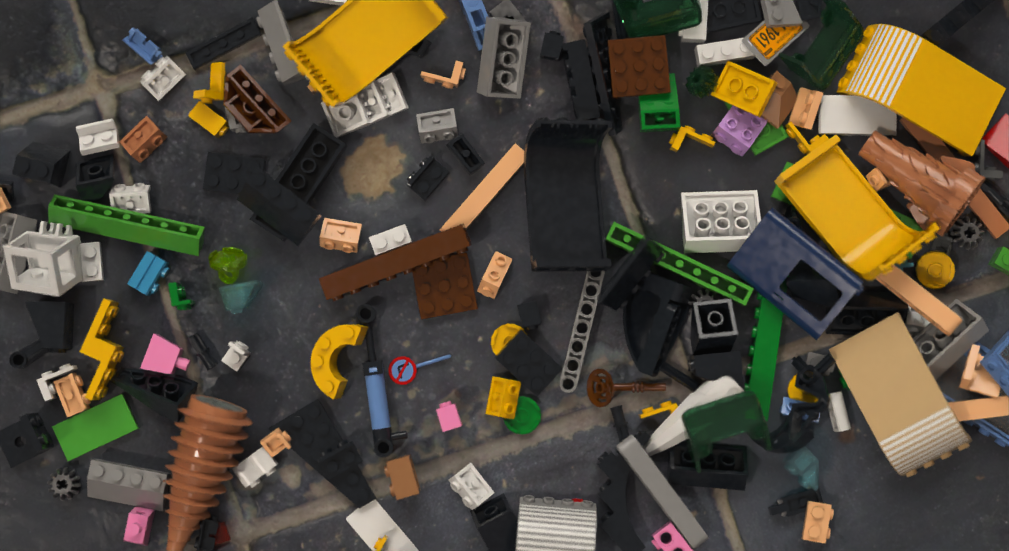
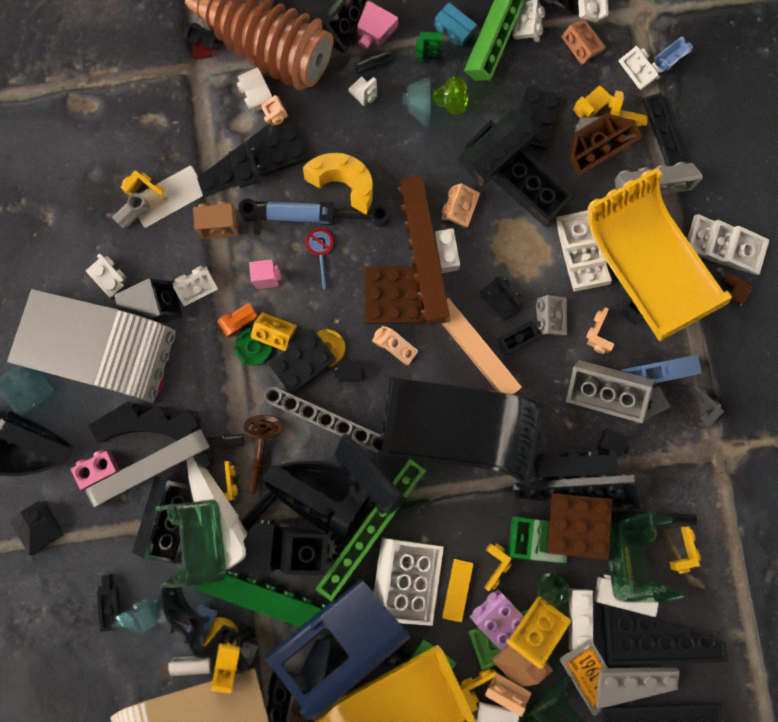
camera: 105 degrees right, 5 degrees down
light nougat bracket [801,501,834,544] -> none
none -> yellow bracket [211,644,240,694]
none -> orange piece [217,303,258,338]
none -> yellow tile [442,559,474,623]

